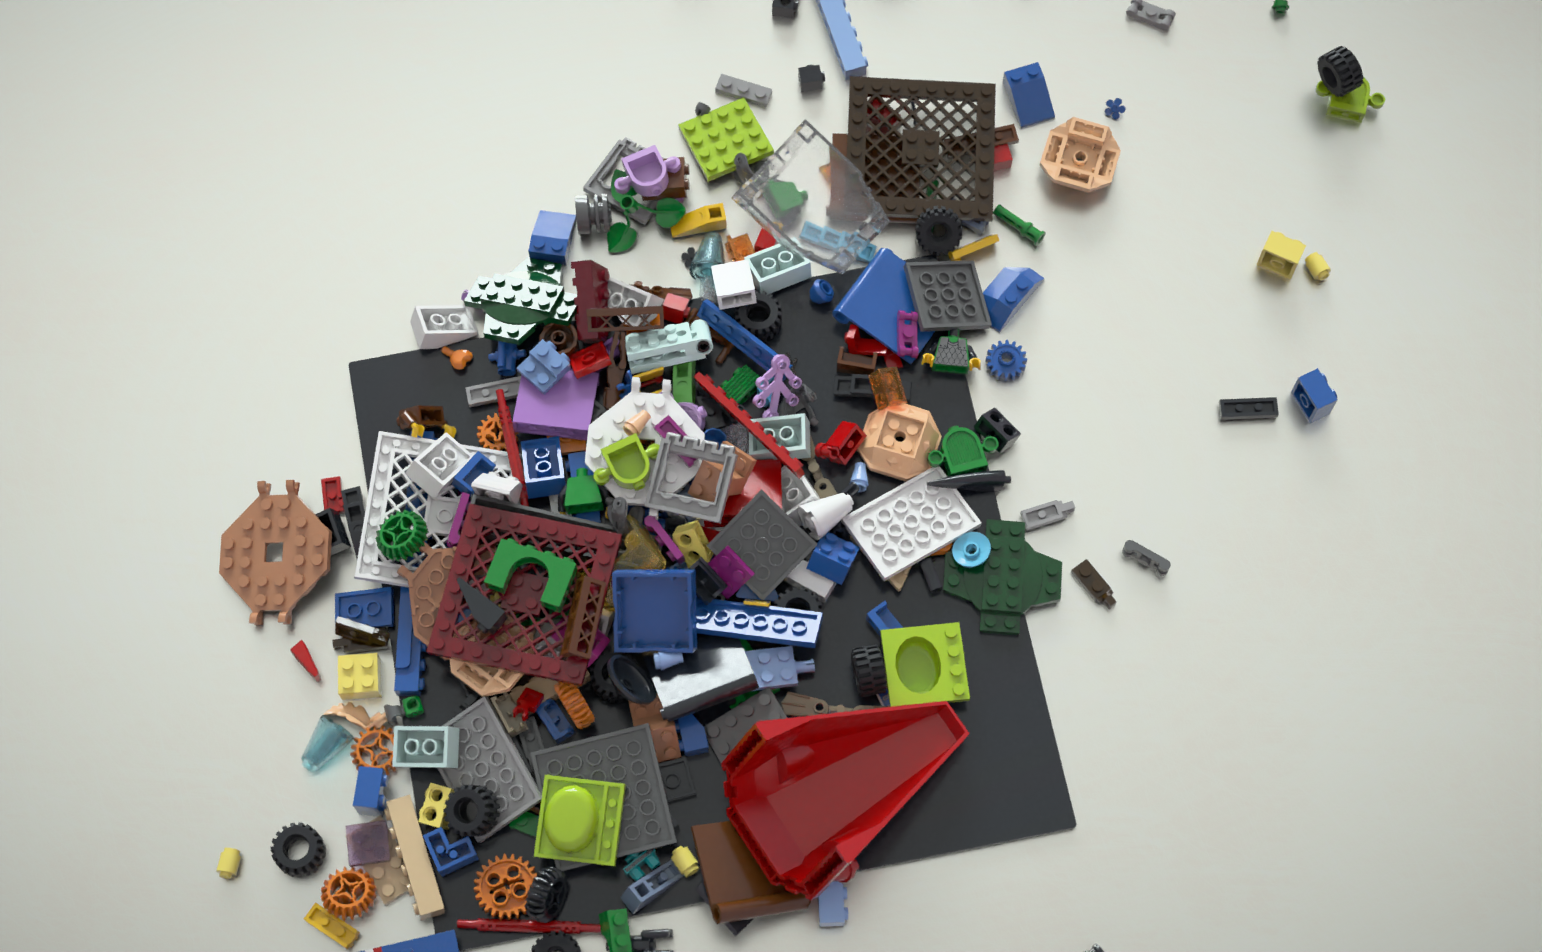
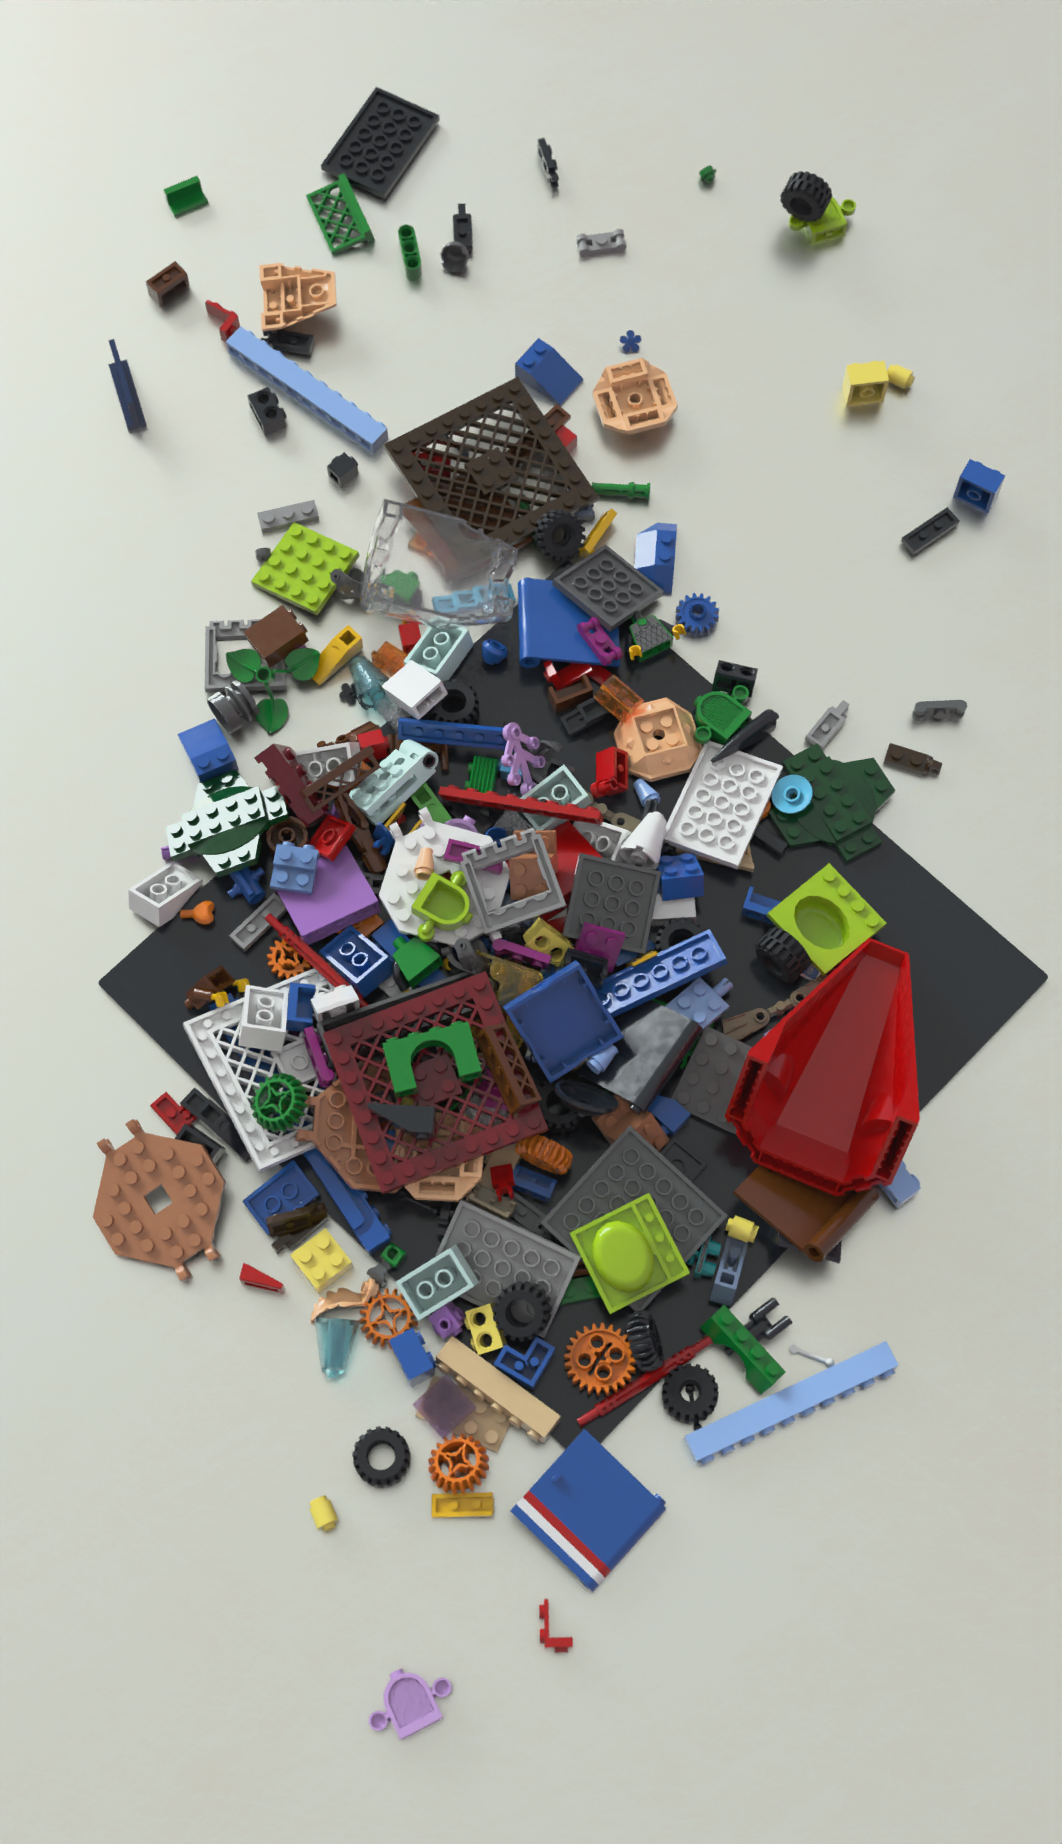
camera: 35 degrees left, 0 degrees up
lavender piece [614,145,681,197] -> none
none -> medium lavender brick [428,1301,465,1339]

